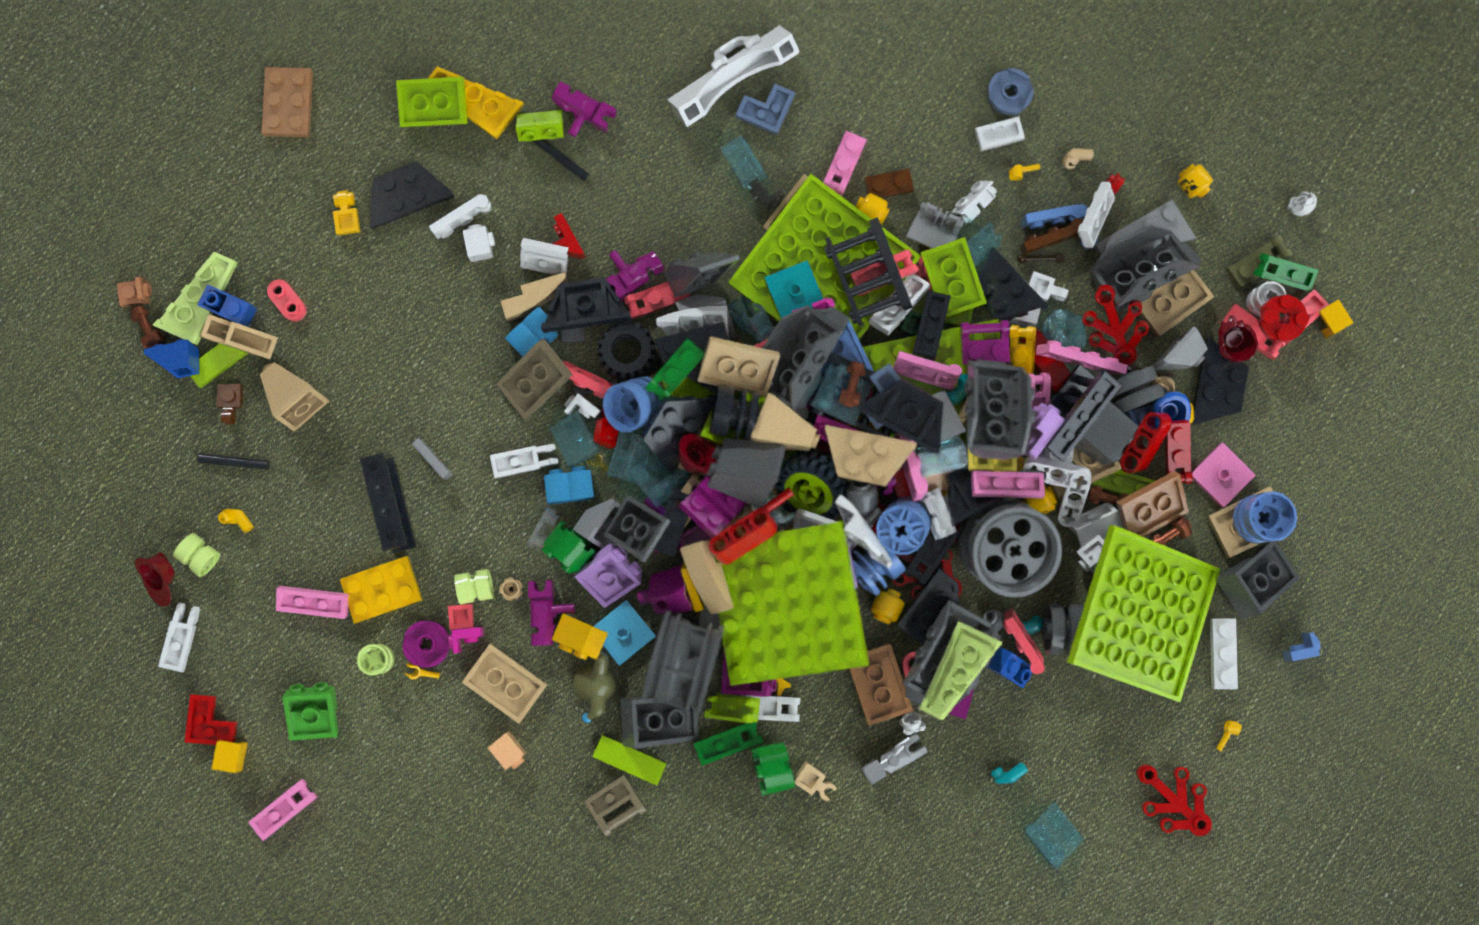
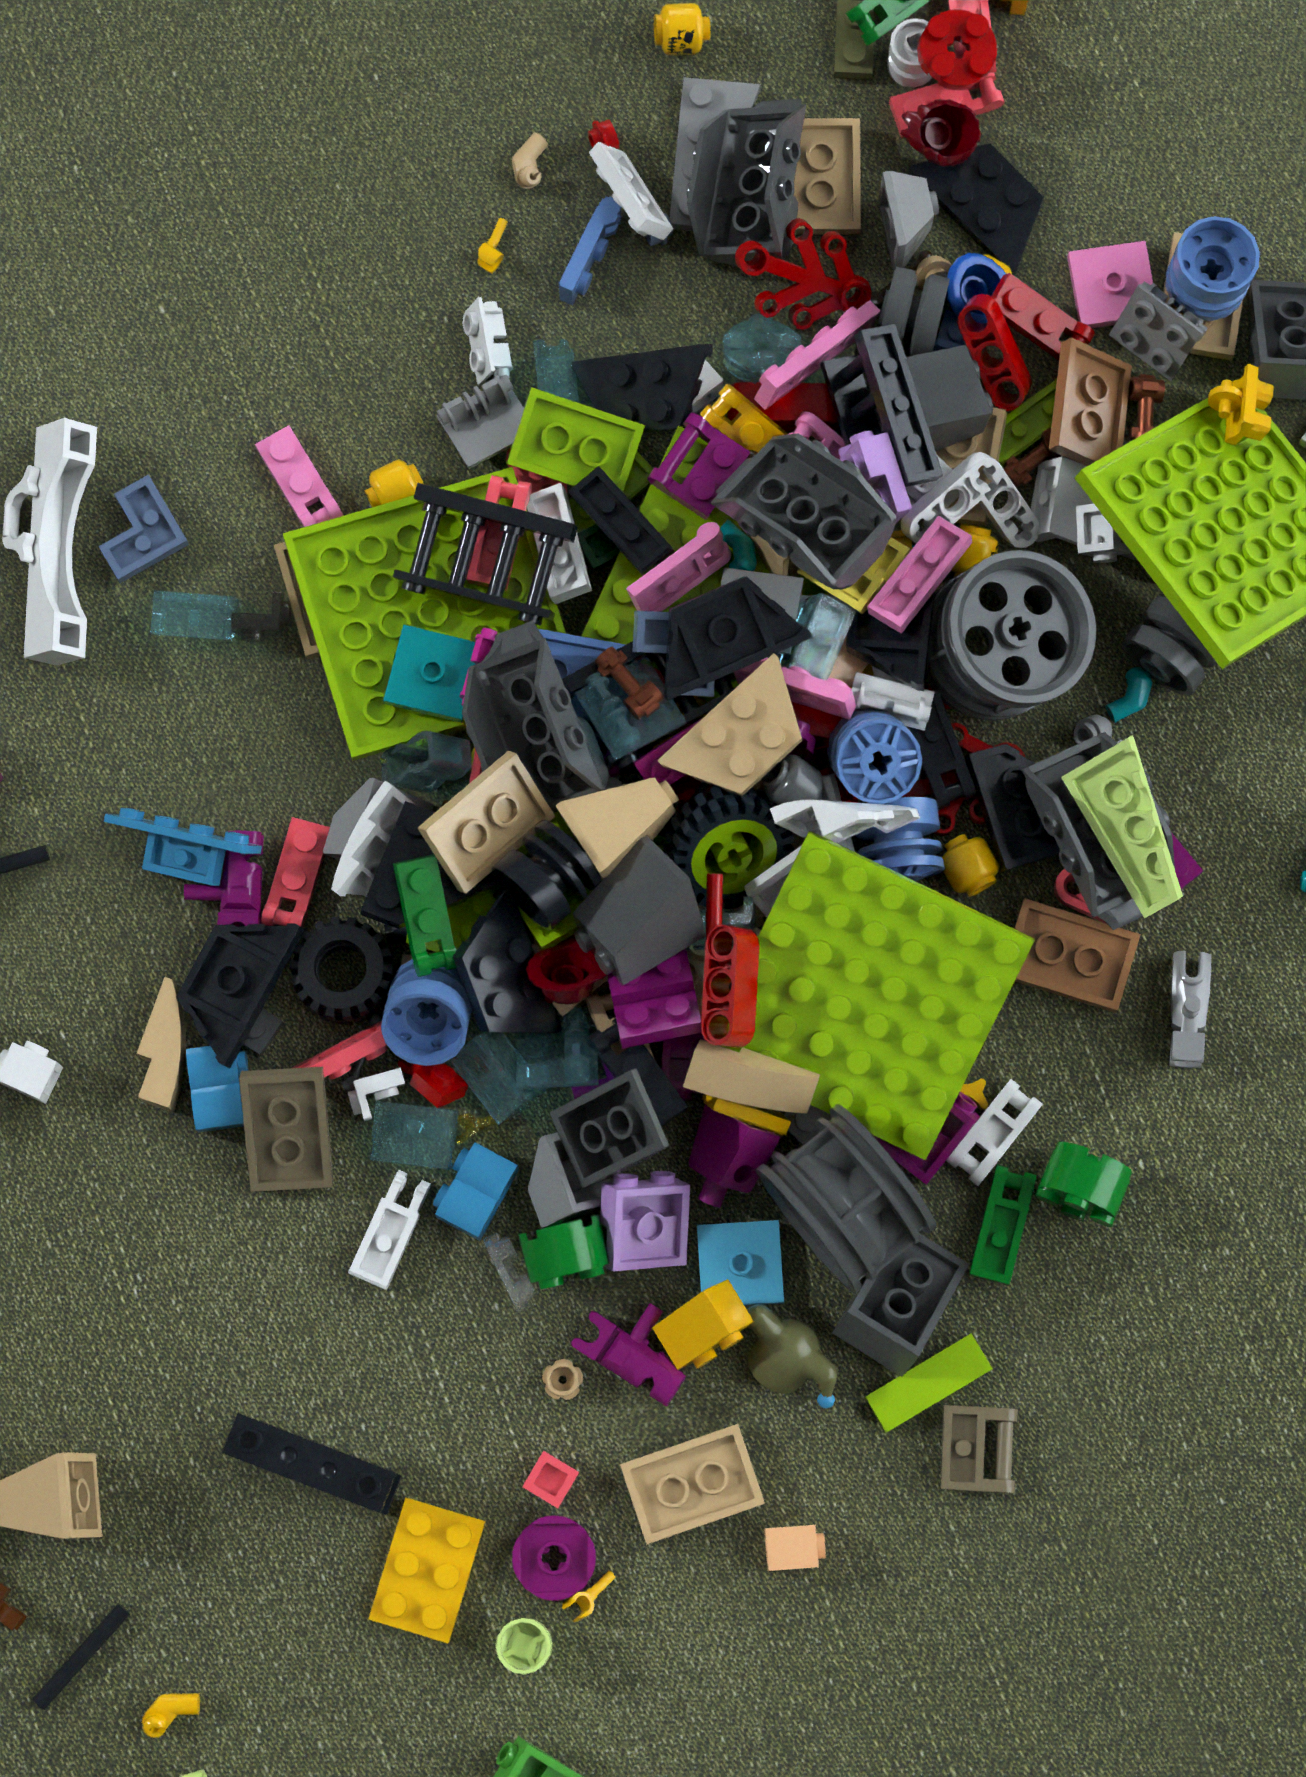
camera: 45 degrees left, 5 degrees down
bright pink plate [276,586,349,619] -> none
light grey tile [413,438,453,480] -> none
dark pink bracket [448,627,484,654] -> none
yellowish green wheel [455,569,494,605] -> none
white plate [520,238,568,275] -> none
red slope [552,213,586,260] -> none
dark grey slope [664,252,740,298] -> none
lime hinge [704,693,760,723] -> none
tan plate [794,761,837,801] -> none
reddish brown plate [864,169,914,199] -> none
white plate [899,712,926,736] -> none
white plate [974,116,1025,151] -> none
sand blue plate [987,68,1034,116] -> none
blue slope [987,646,1032,688] -> none
coral plate [1003,608,1044,674] -> none
dark brown hinge [1017,254,1065,263] -> none
reddish brown plate [1019,218,1083,255] -> none
white plate [1029,271,1069,302] -> none
none -> dark azure bracket [104,807,262,886]
none -> light grey hinge [1109,281,1208,381]
none -> yellow hips [1208,364,1274,445]

